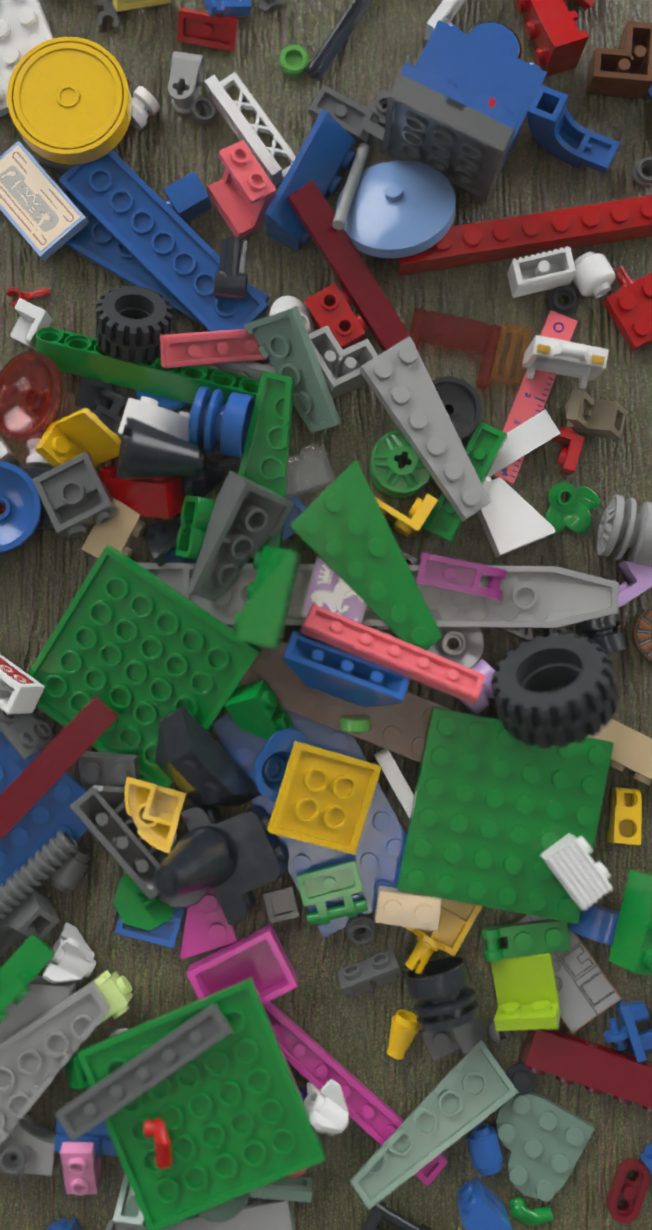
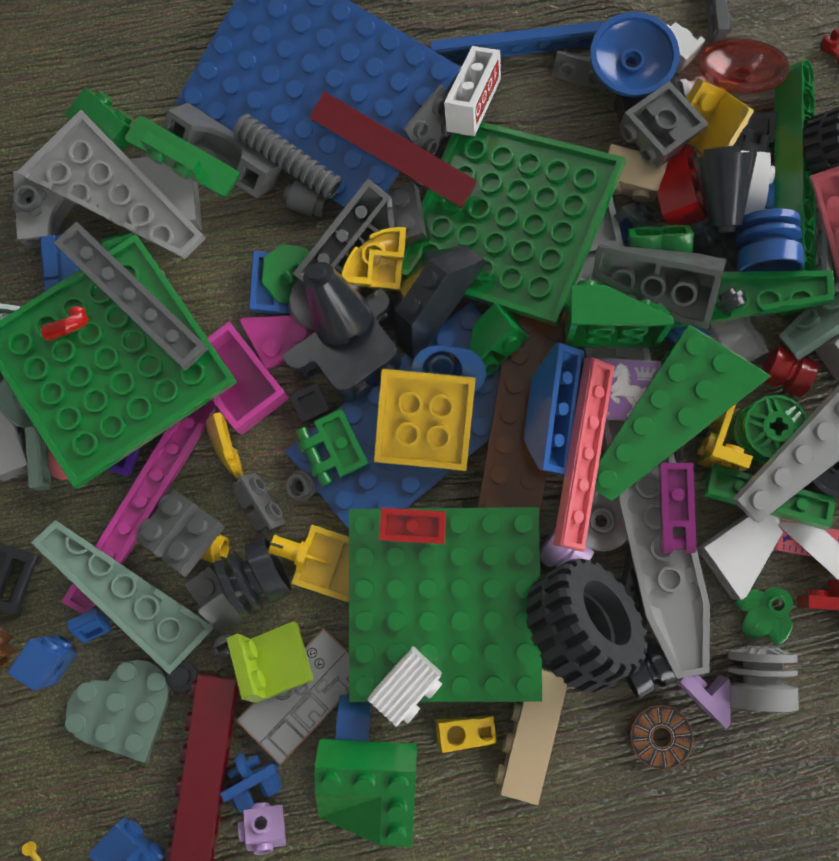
camera: 80 degrees right, 5 degrees down
white panel [10,298,53,350] -> none
white brick [42,922,96,983] -> none
bright pink plate [60,1142,101,1196] -> none
yellowish green brick [84,970,133,1025] -> none
white brick [304,1078,349,1136] -> none
bright green tile [340,716,371,733] -> none
white beam [373,748,414,819] -> none
tan brick [375,886,441,931] -> none
blue brick [466,1123,503,1175] -> none
green plate [482,919,571,962] -> none
green arm [509,1197,554,1227] -> none
dark red plate [606,1158,650,1224] -> none
none -> blue tile [67,608,112,643]
none -> dark grey plate [135,489,225,577]
none -> yellow brick [205,412,243,480]
none -> red plate [379,508,446,544]
none -> black plate [715,287,746,314]
none -> red wheel [762,345,819,398]

